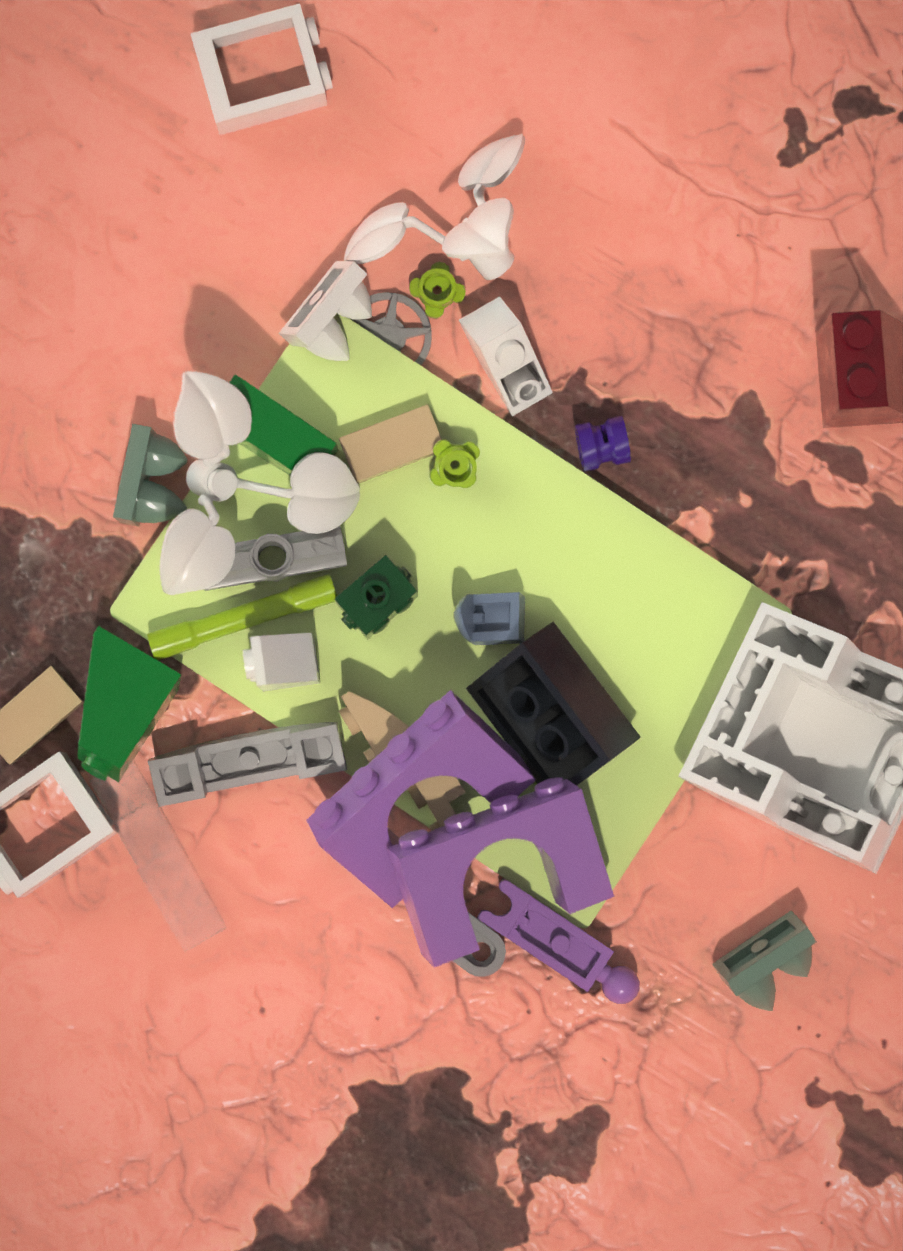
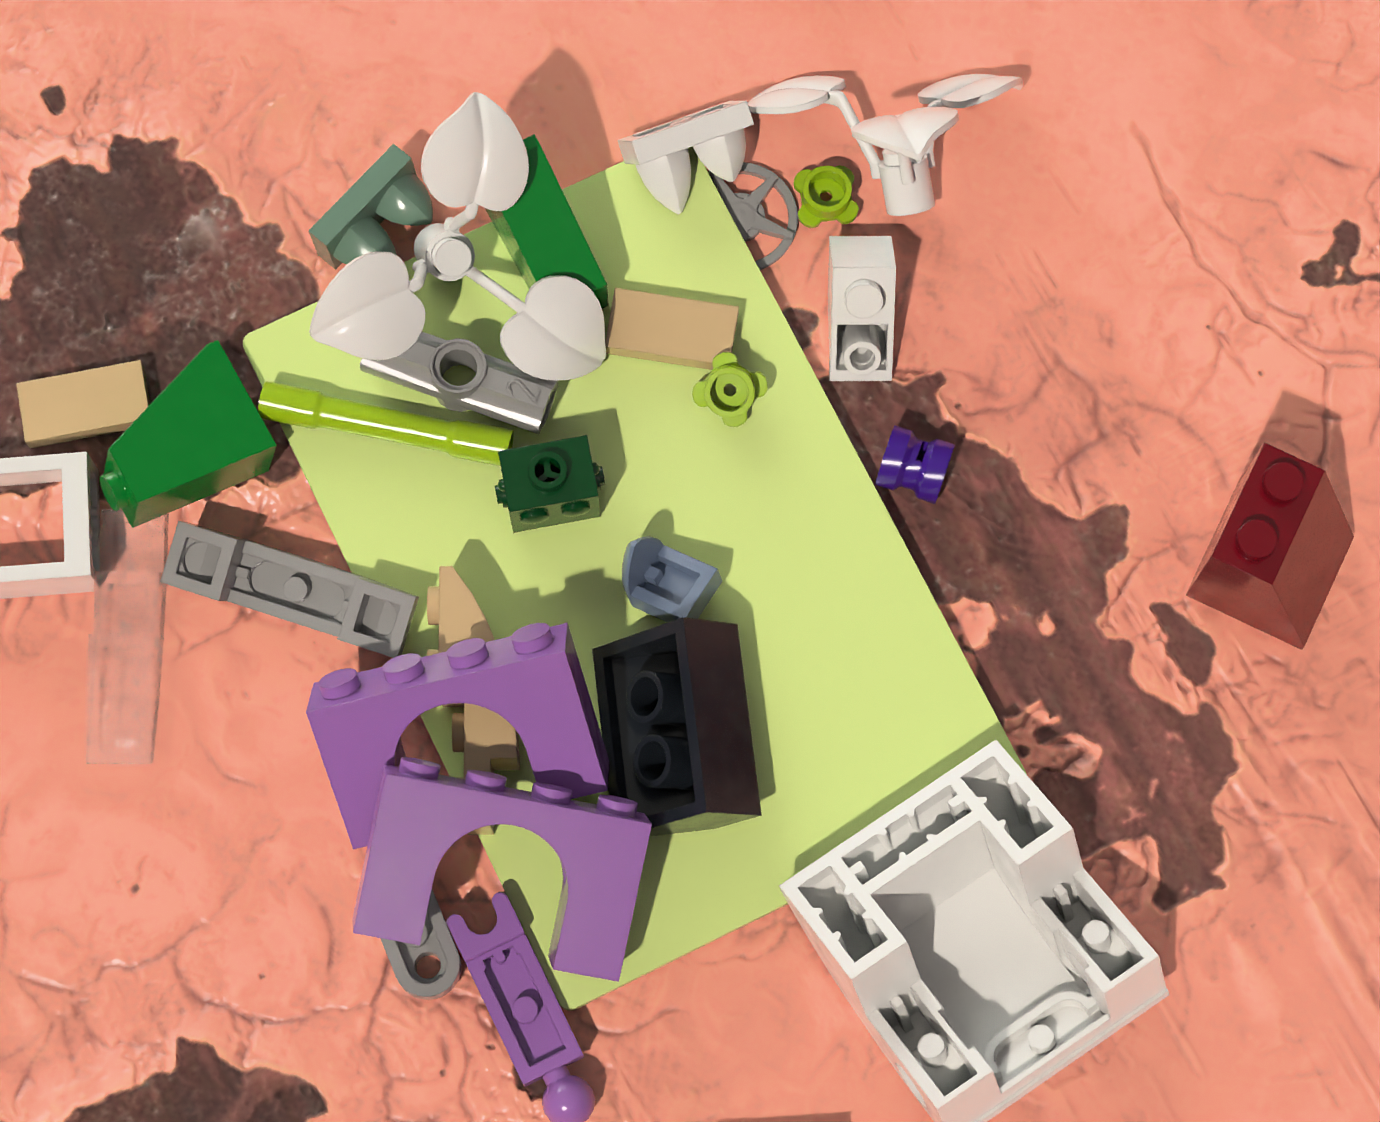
camera: 30 degrees right, 10 degrees down
white slope [243,633,320,692] -> none

